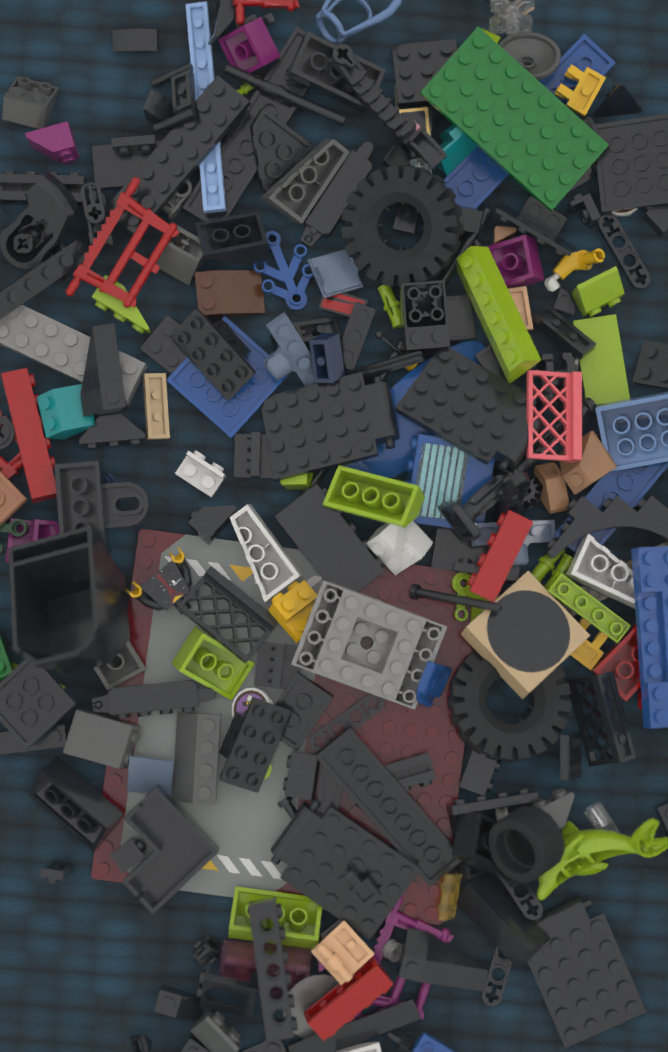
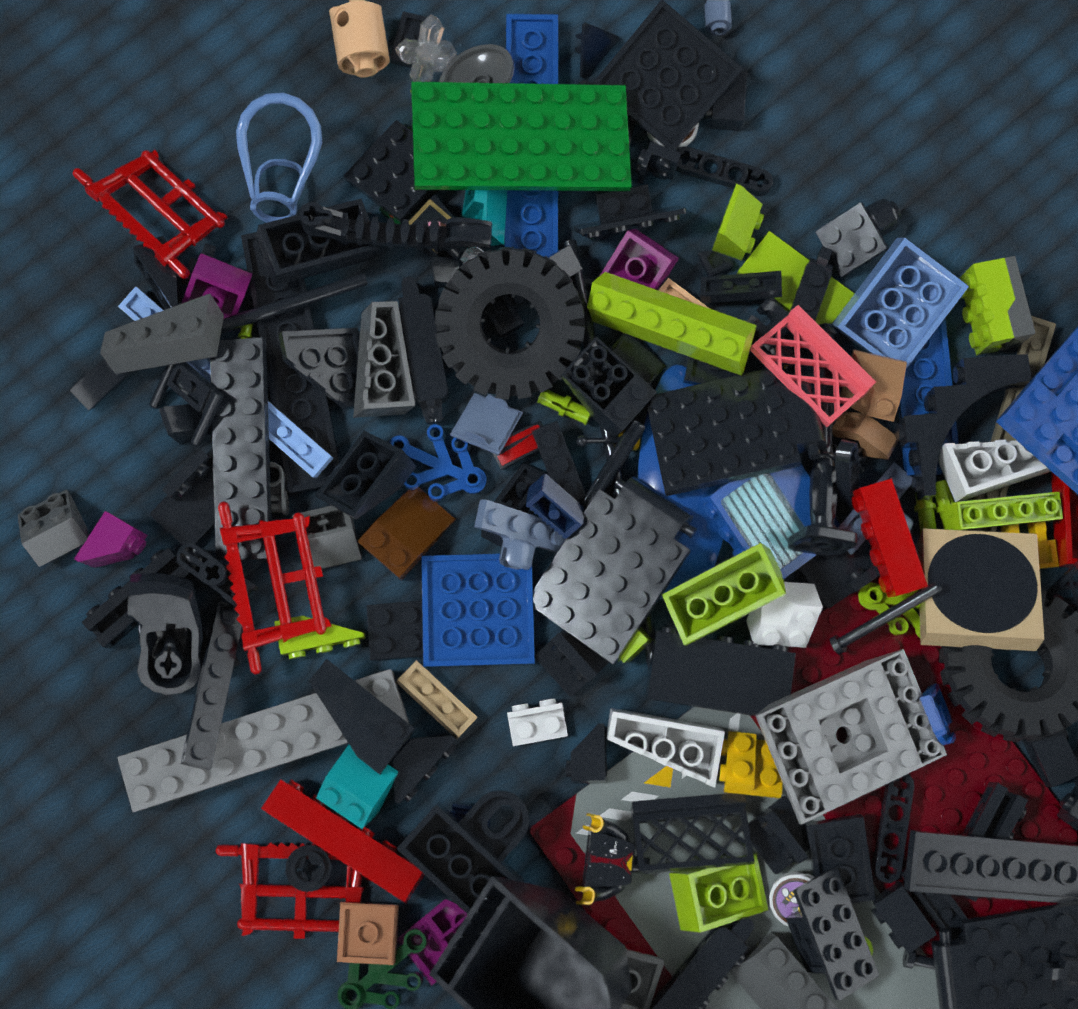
camera: 50 degrees left, 5 degrees down
black bracket [170,308,256,401] -> none
medium nougat slope [493,226,517,245] -> none
yellow arm [544,248,605,292] -> none
yellow plate [554,64,606,117] -> none
none -> dark grey wedge [100,294,224,374]
none -> black hinge [789,246,833,321]

